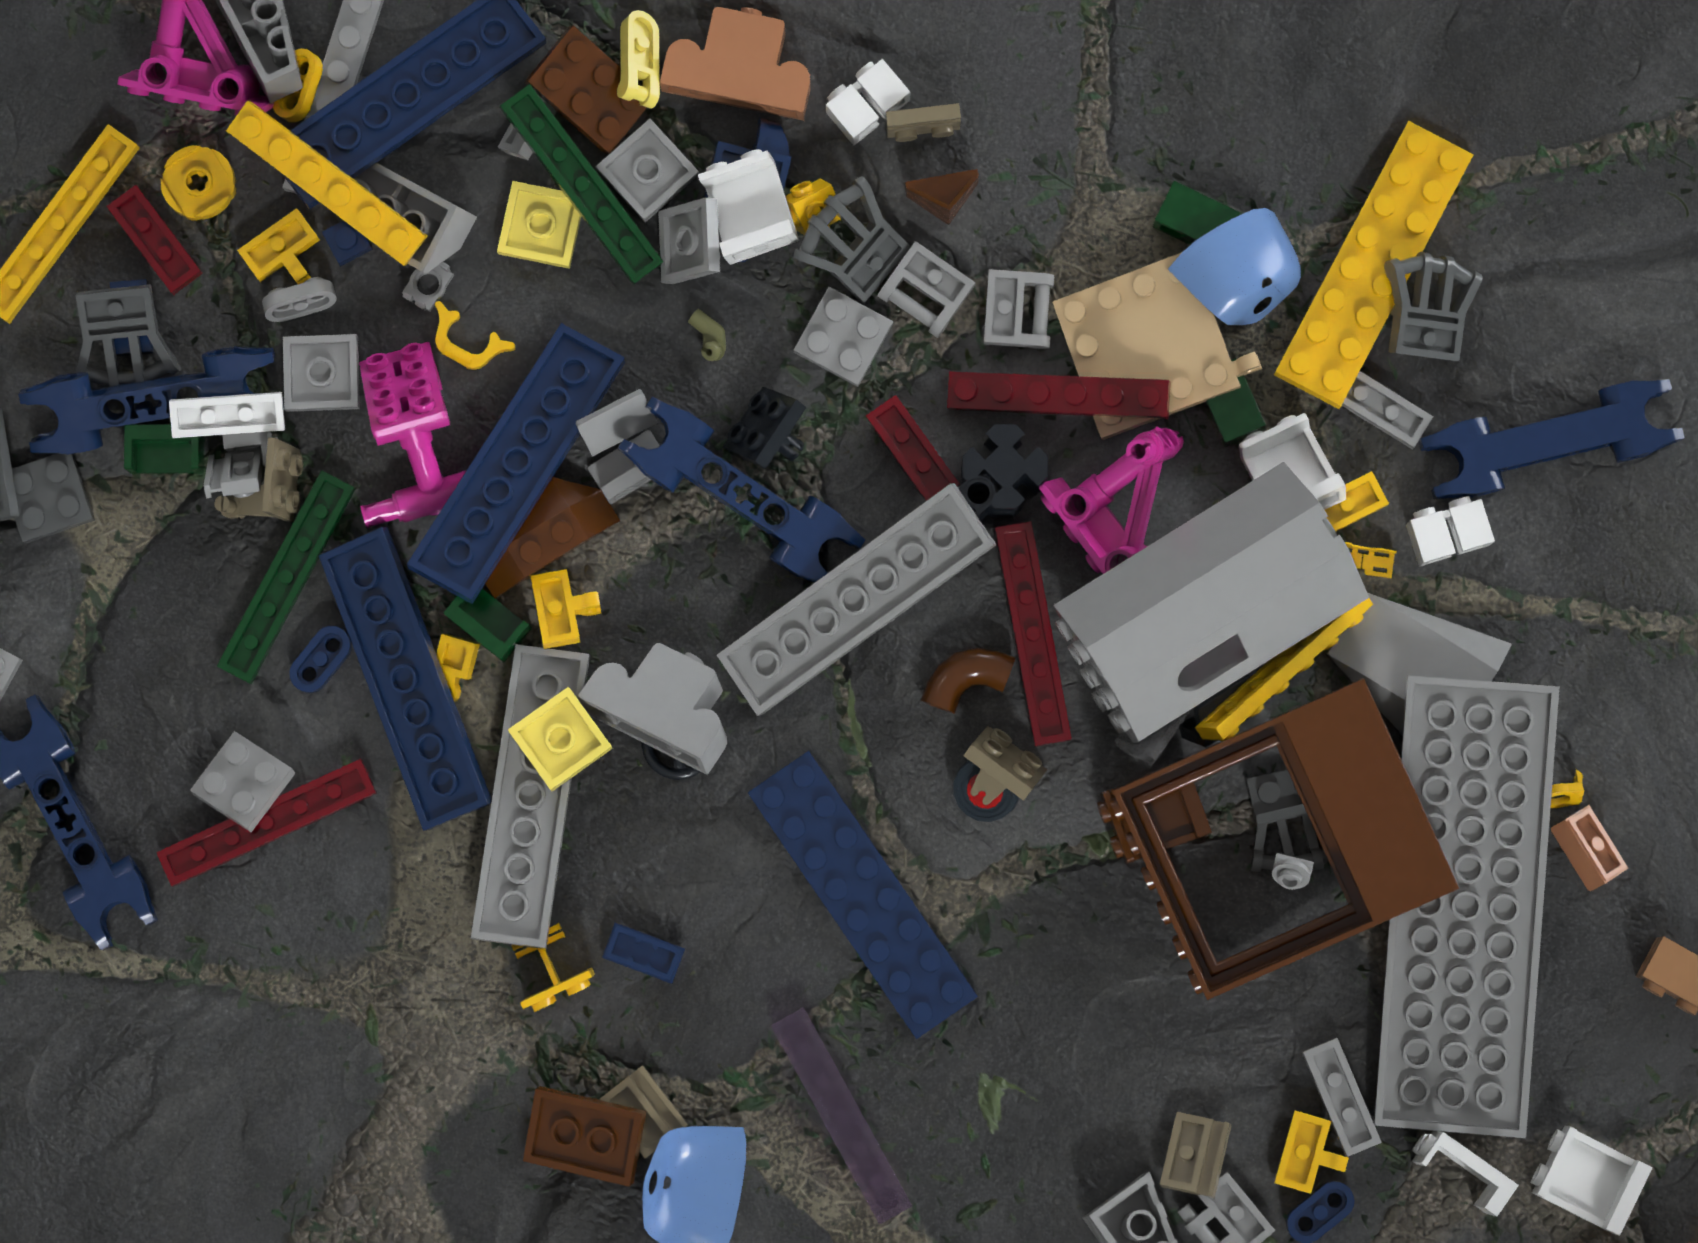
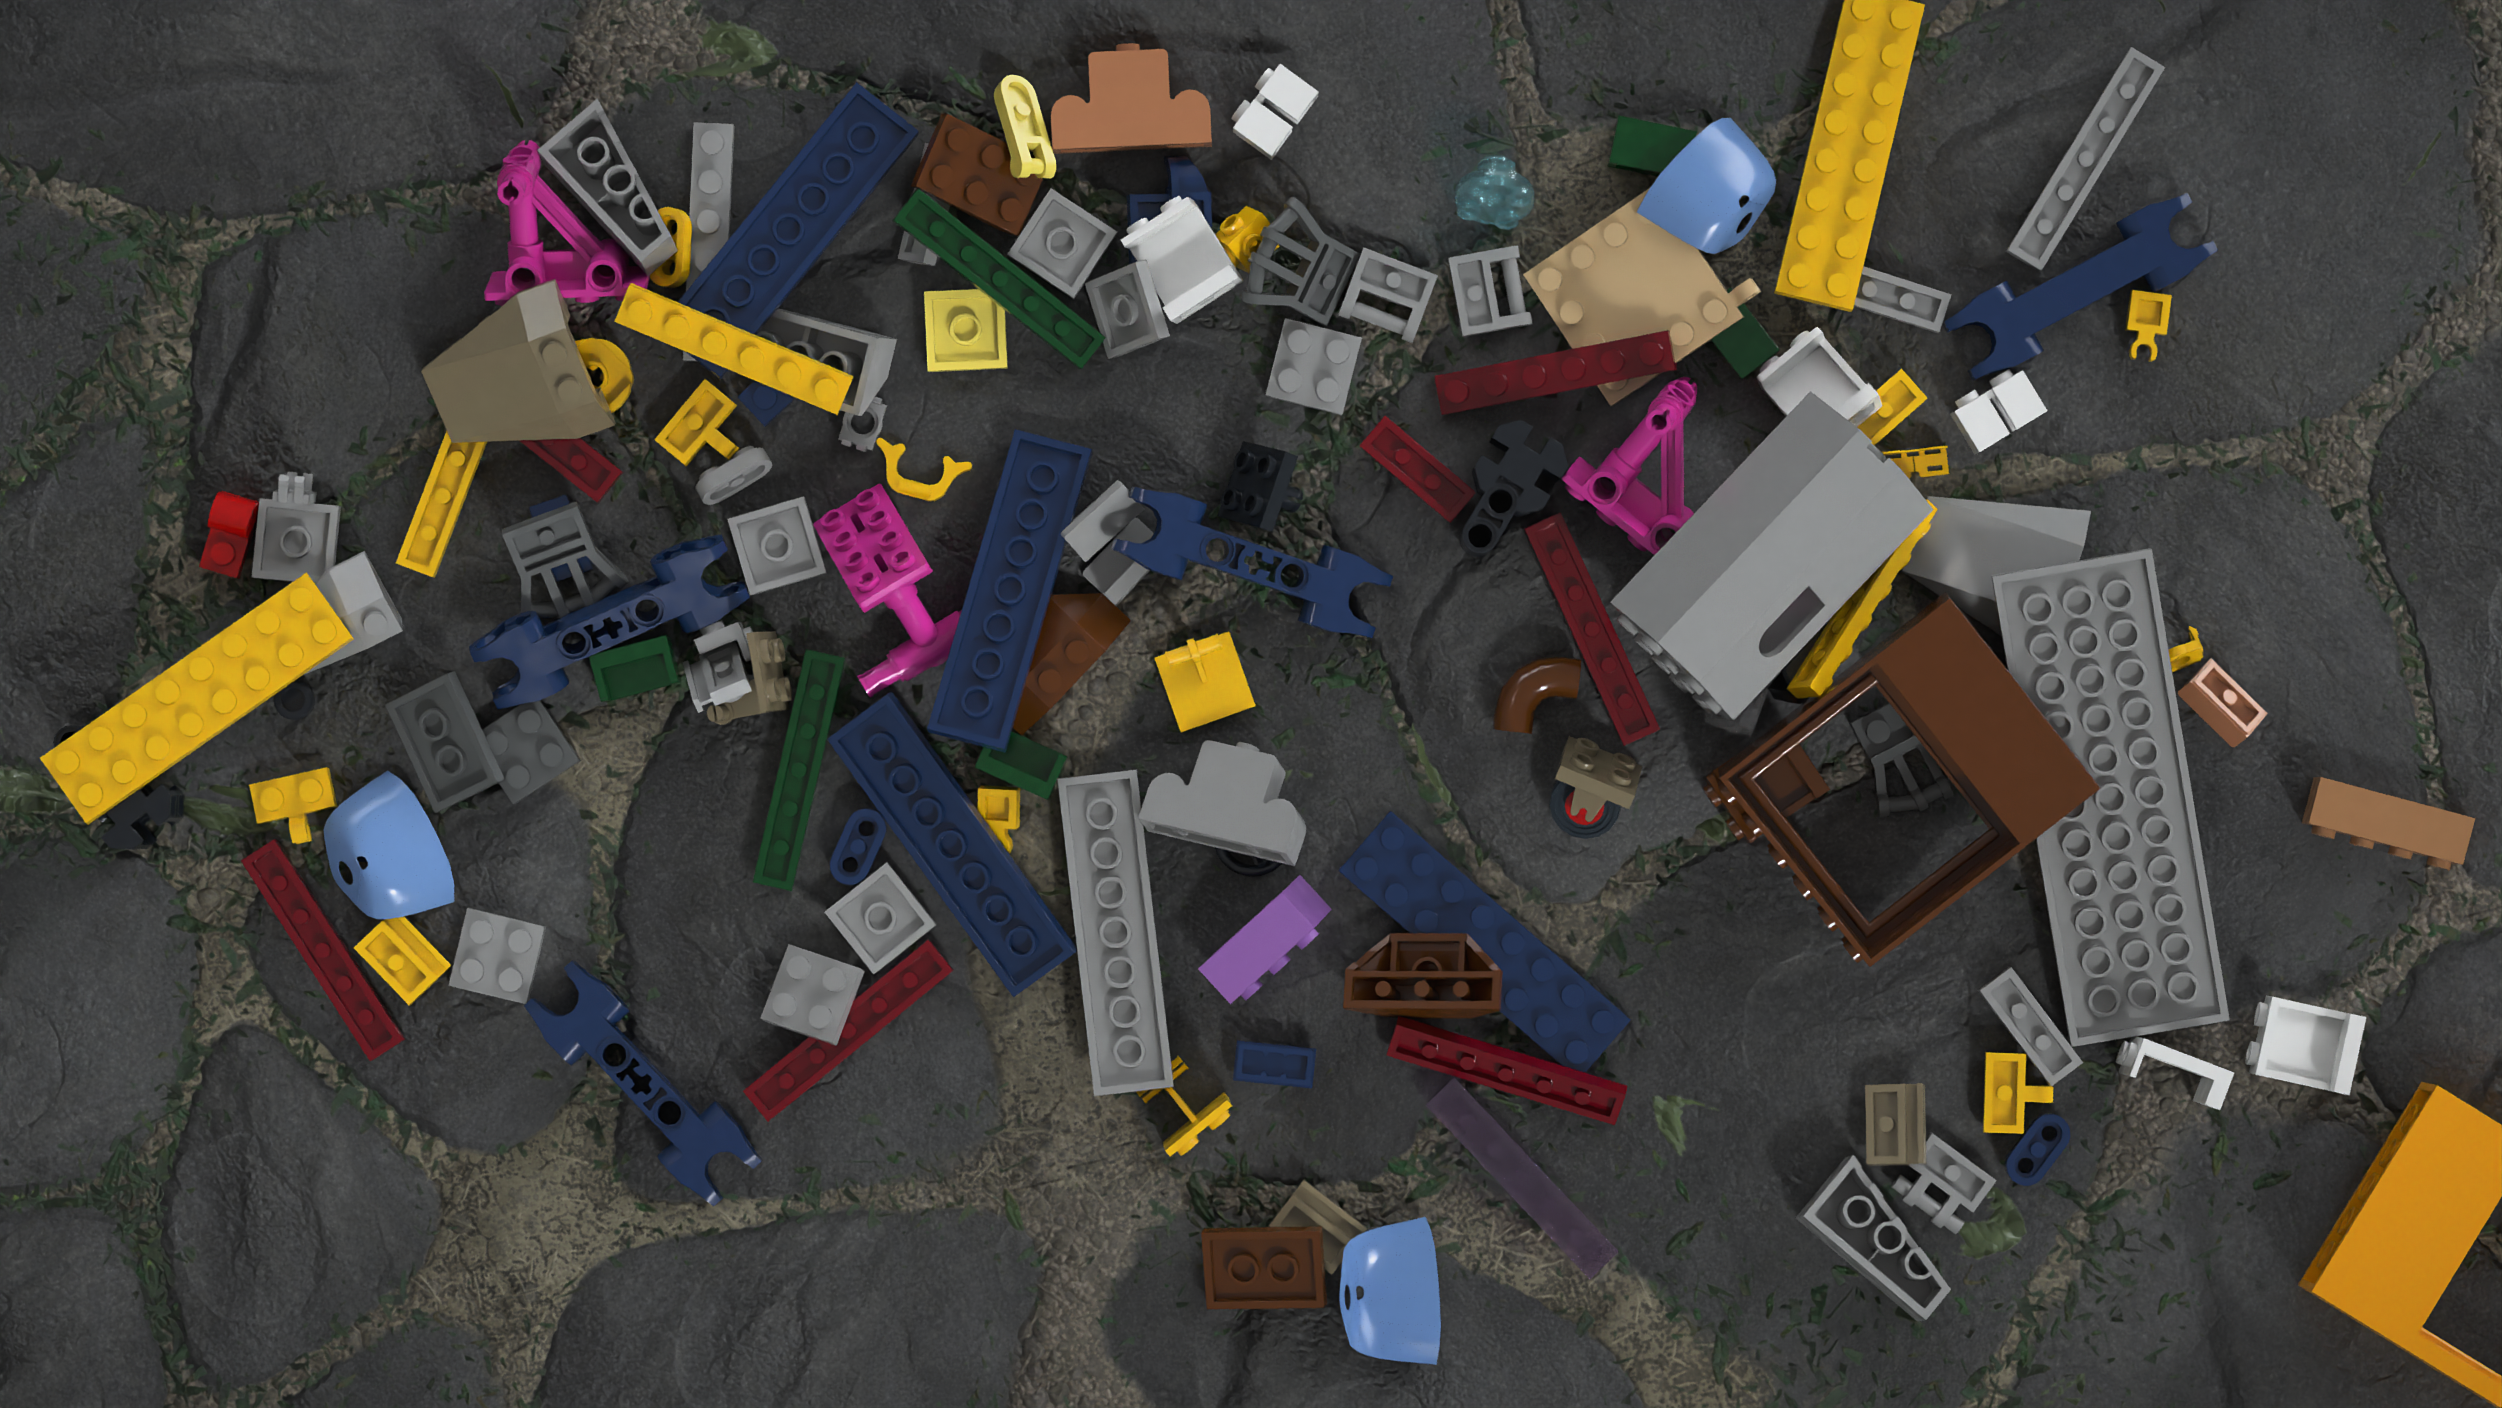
camera: 20 degrees left, 5 degrees up
white plate [169,392,285,438] -> none
light yellow plate [508,686,613,792] -> none
yellow plate [531,569,601,649] -> none
olive arm [688,308,726,361] -> none
light grey plate [717,483,996,716] -> none
dark tan plate [886,103,961,142] -> none
reddish brown slope [905,169,979,225] -> none
light grey plate [1272,853,1314,890] -> none
dark grey plate [1384,252,1483,362] -> none
none -> dark tan wedge [421,279,616,443]
none -> light grey plate [825,862,937,974]
none -> yellow plate [1155,631,1256,733]
none -> medium lavender wedge [1198,875,1332,1004]
none -> reddish brown wedge [1343,933,1503,1018]
none -> dark red plate [1386,1016,1628,1125]
none -> clear light blue plate [1455,155,1535,230]
none -> light grey plate [2006,47,2165,272]
none -> yellow plate [2125,290,2172,362]

